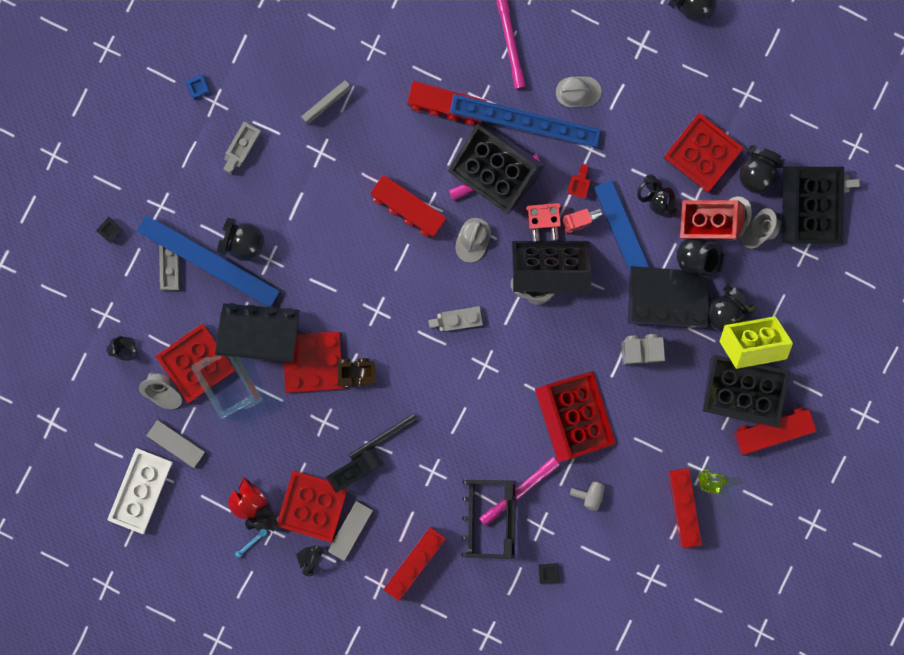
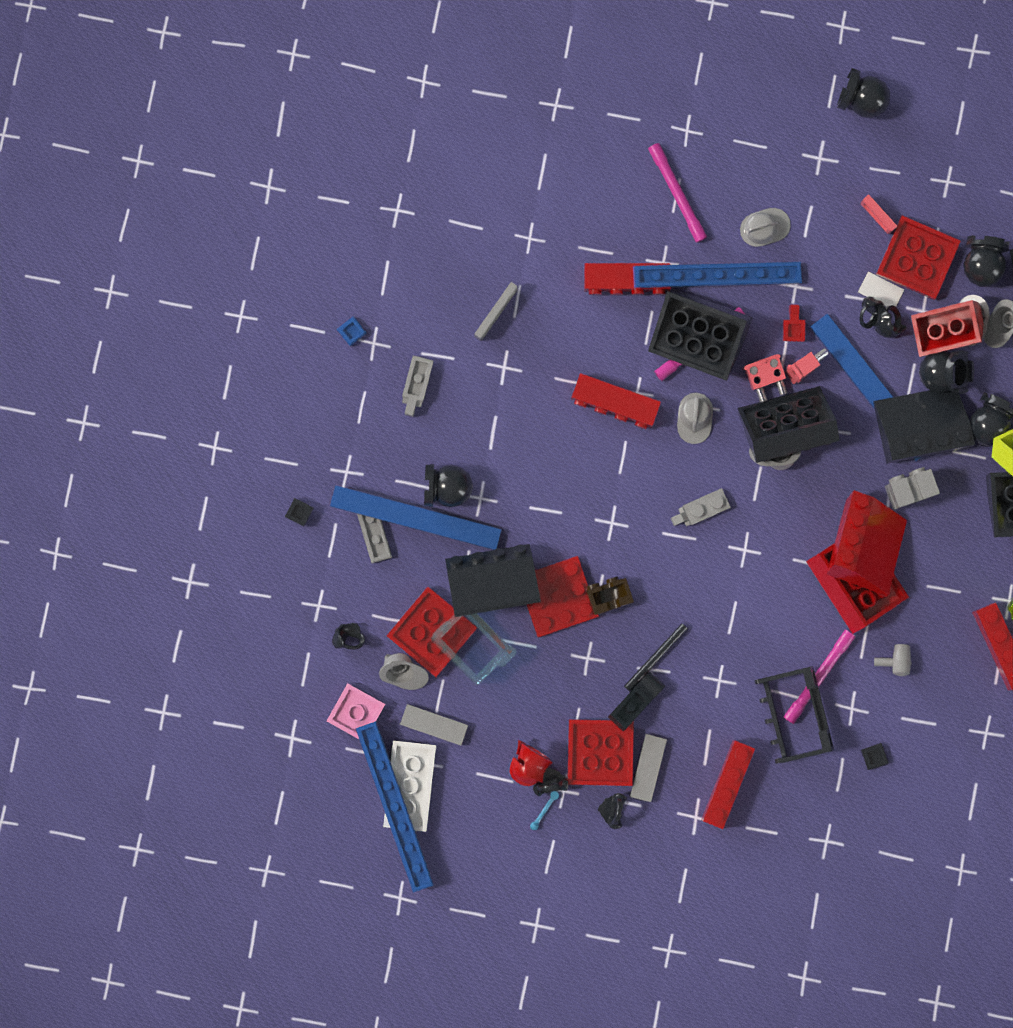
camera: 15 degrees left, 0 degrees up
none -> bright pink plate [327,683,385,739]
none -> blue tile [355,721,434,893]
none -> red slope [827,490,907,596]
none -> white sticker [858,272,904,307]
none -> coral tile [861,194,897,234]

